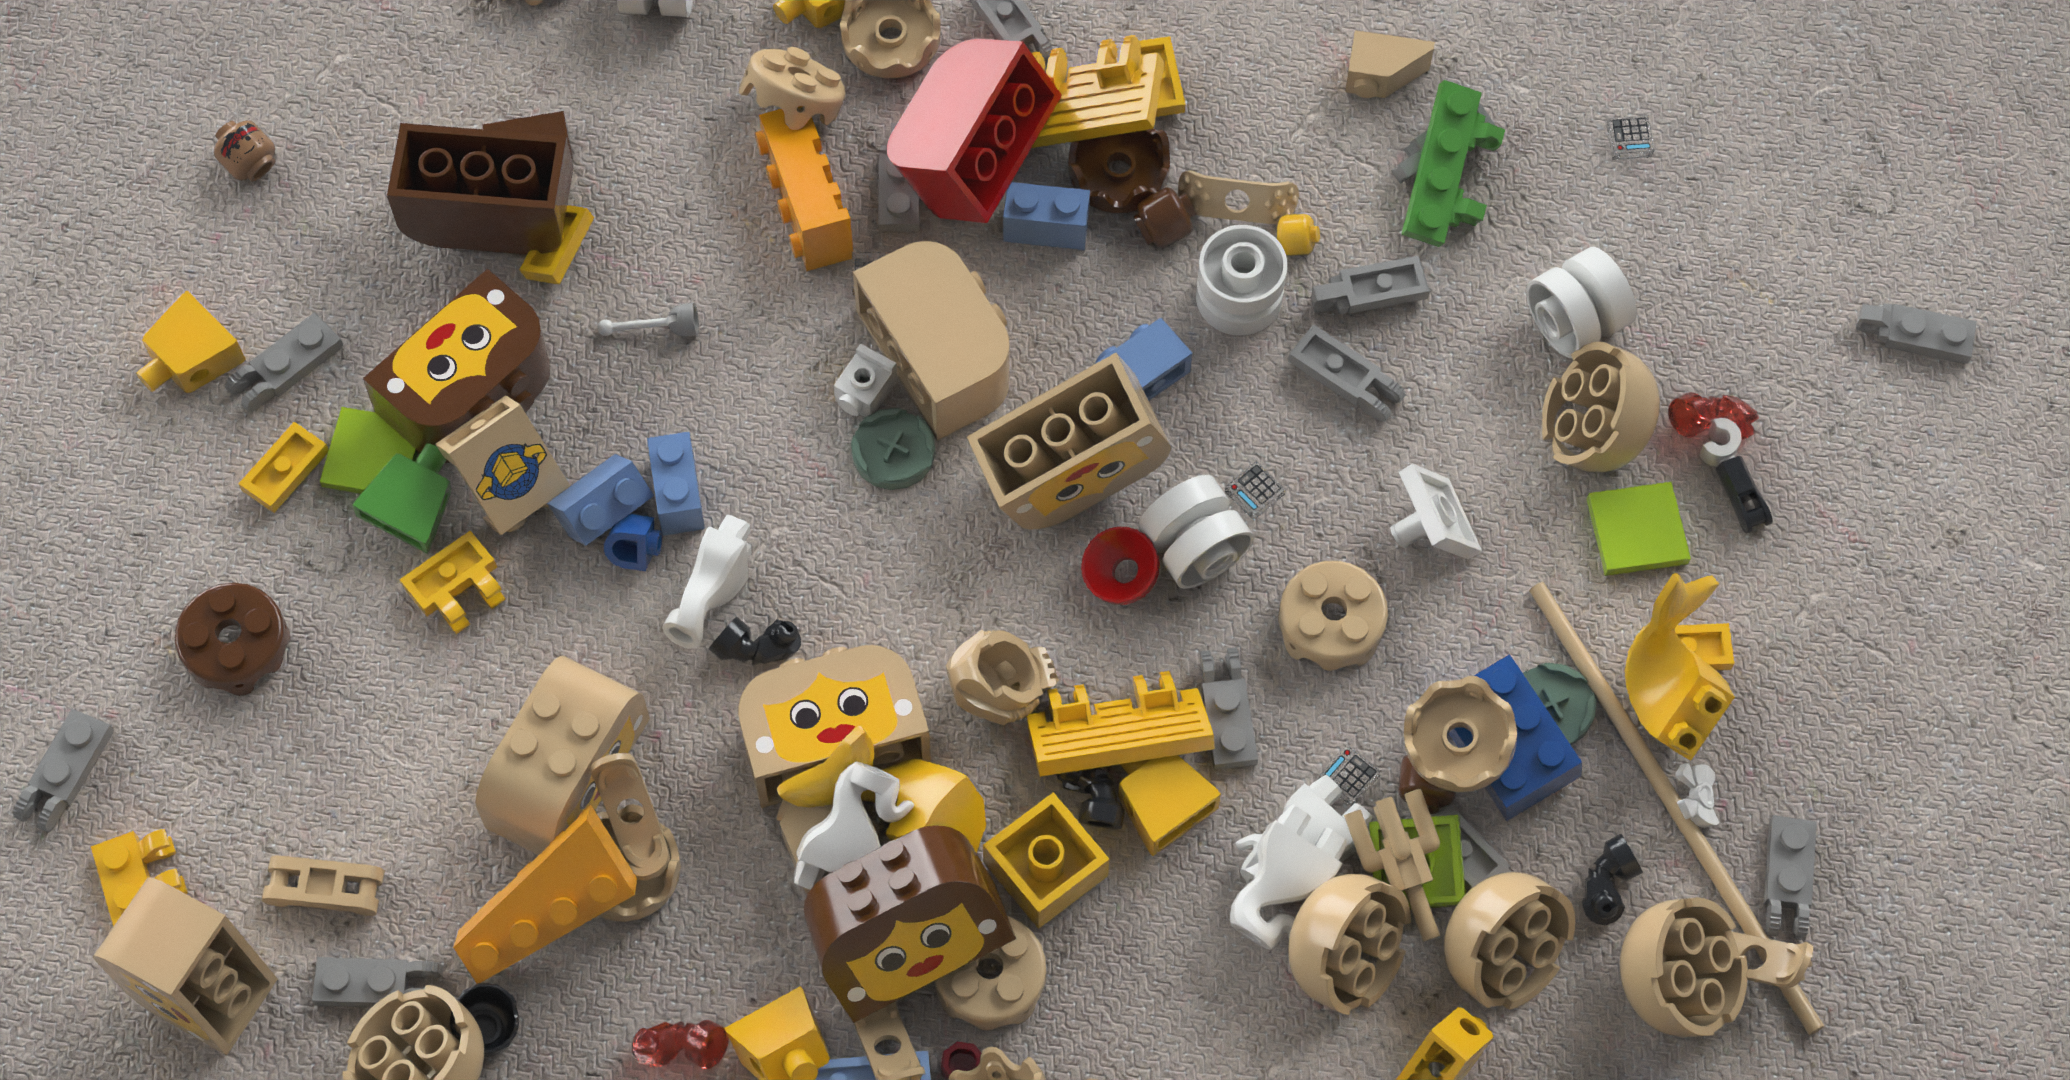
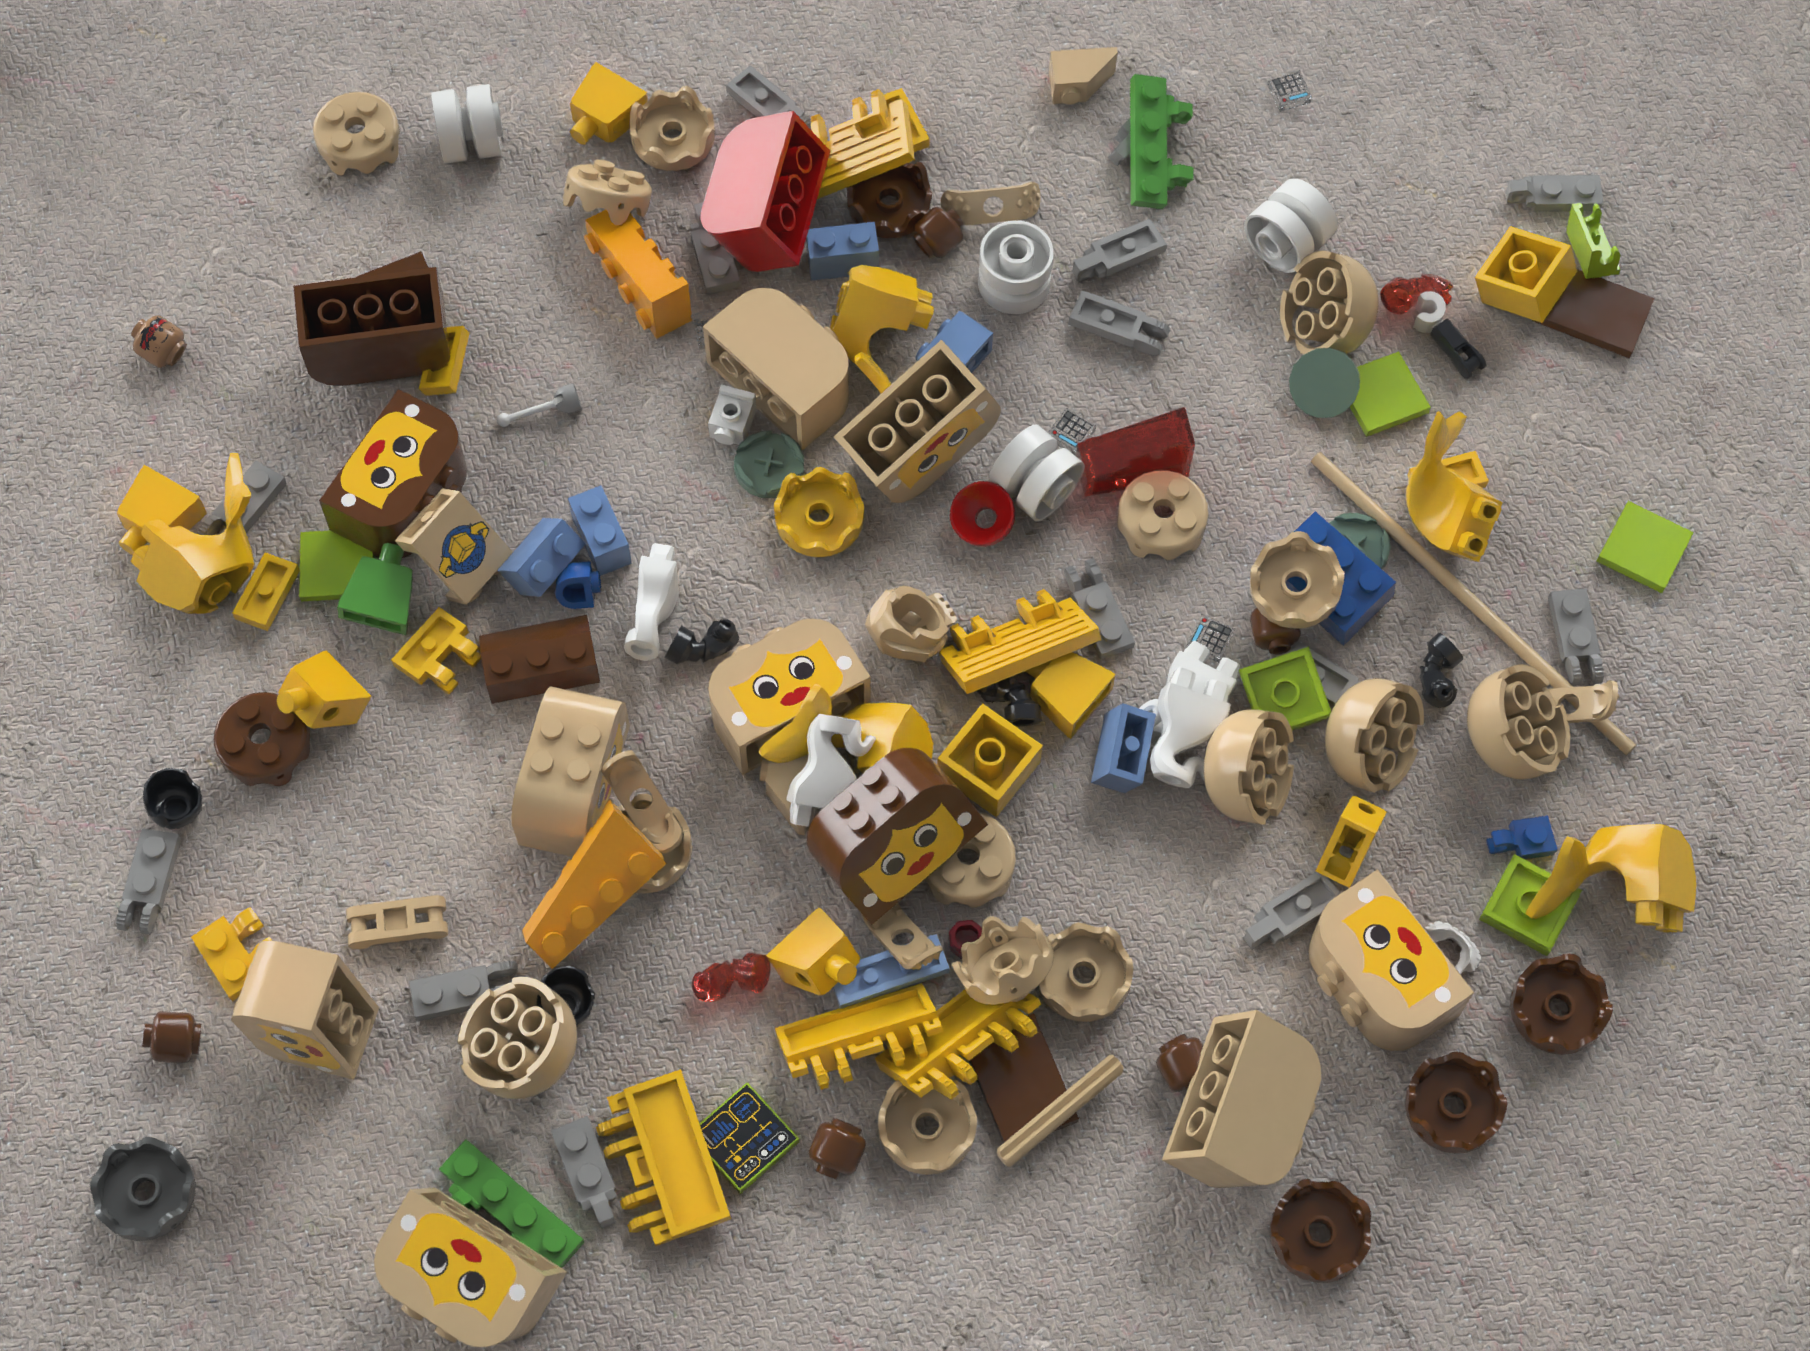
camera: 15 degrees left, 0 degrees up
yellow piece [1277,214,1320,256] -> none
tan plant [1344,789,1440,942] -> none
white tile [1390,463,1482,560] -> none
white piece [1675,763,1719,828] -> none
none -> yellow hips [130,453,254,614]
none -> reddish brown head [142,1011,201,1063]
none -> black hair [143,768,202,829]
none -> yellow torso [277,650,372,729]
none -> reddish brown slope [479,615,600,704]
none -> yellow plate [774,467,864,557]
none -> yellow hips [830,265,934,394]
none -> clear red wedge [1076,407,1195,497]
none -> medium blue brick [1091,703,1156,794]
none -> sand green tile [1289,348,1360,418]
none -> yellow brick [1475,226,1577,323]
none -> reddish brown tile [1532,269,1655,359]
none -> lime hinge [1566,203,1620,279]
none -> lime tile [1596,501,1694,593]

